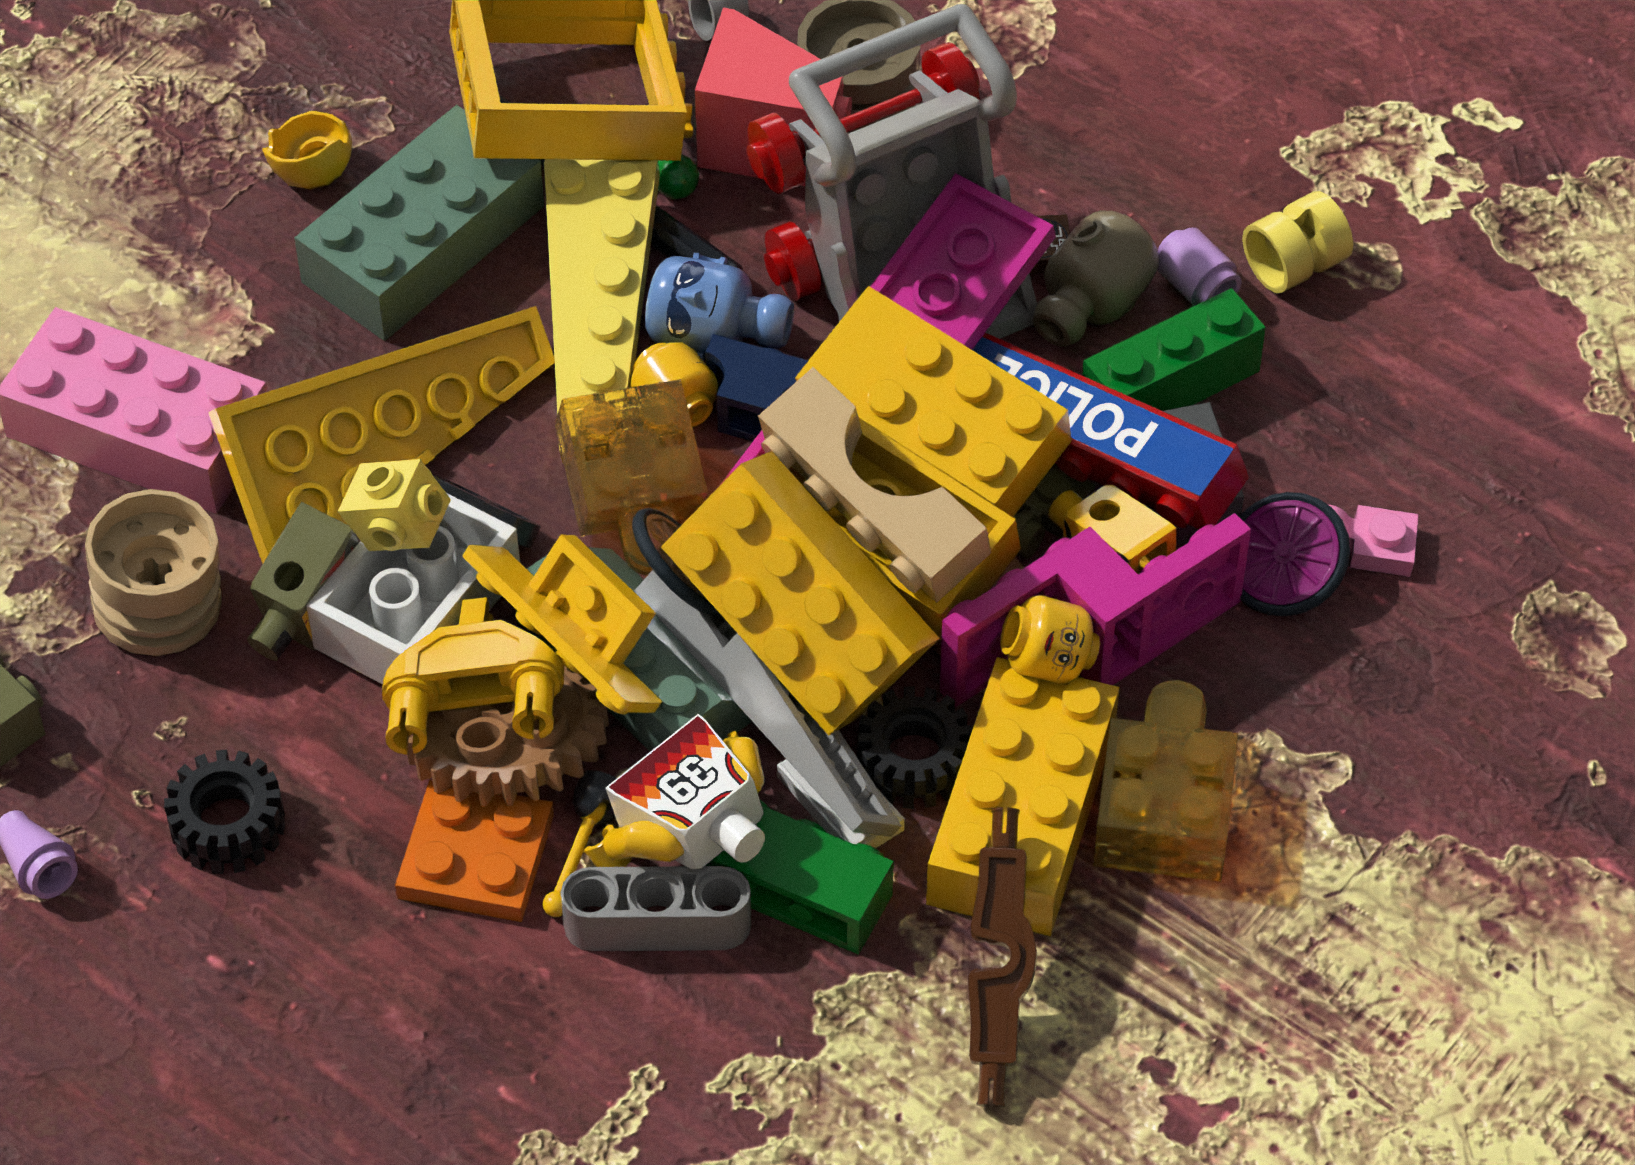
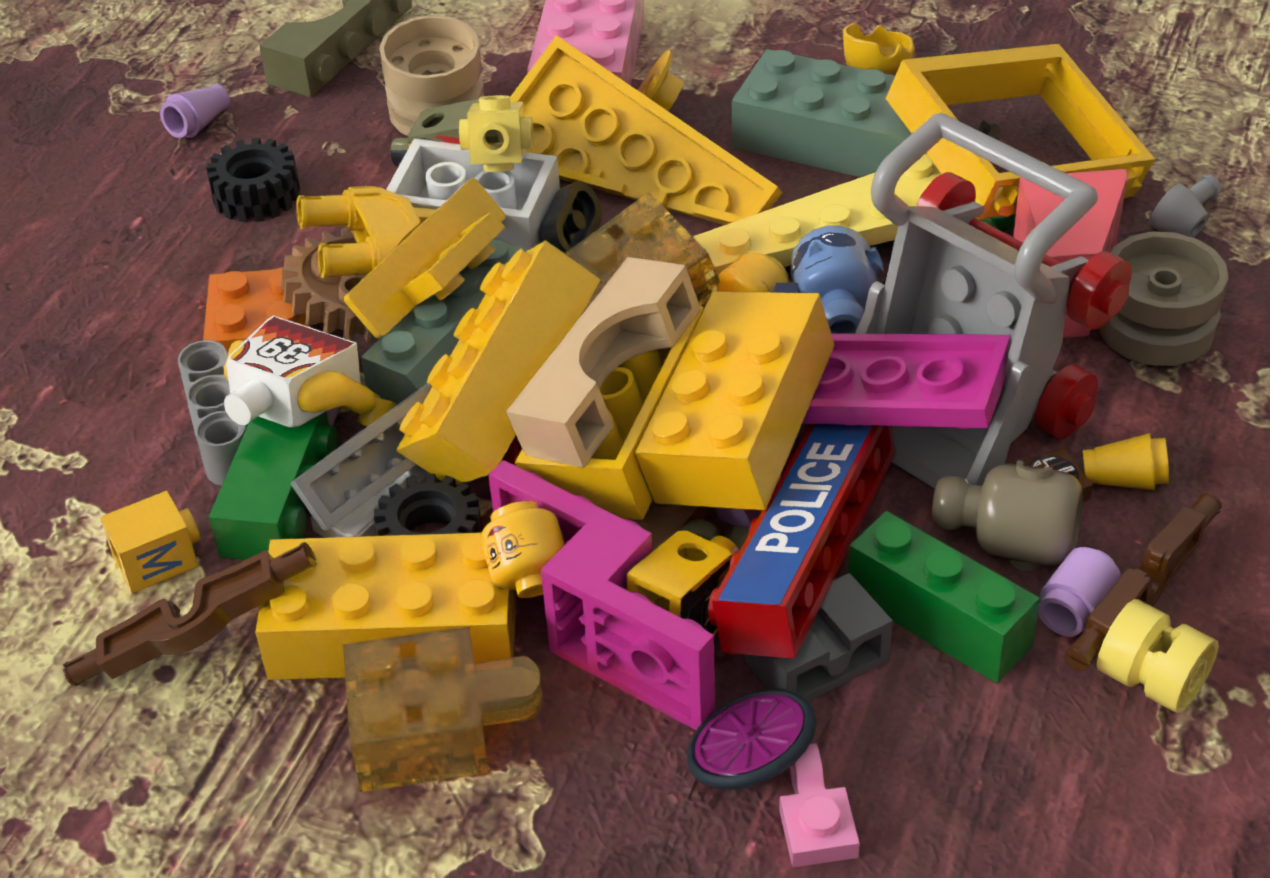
camera: 75 degrees right, 10 degrees down
none -> yellow brick [100,491,201,594]
none -> yellow piece [638,49,684,111]
none -> reddish brown piece [1064,493,1222,671]
none -> yellow cone [1083,433,1169,491]

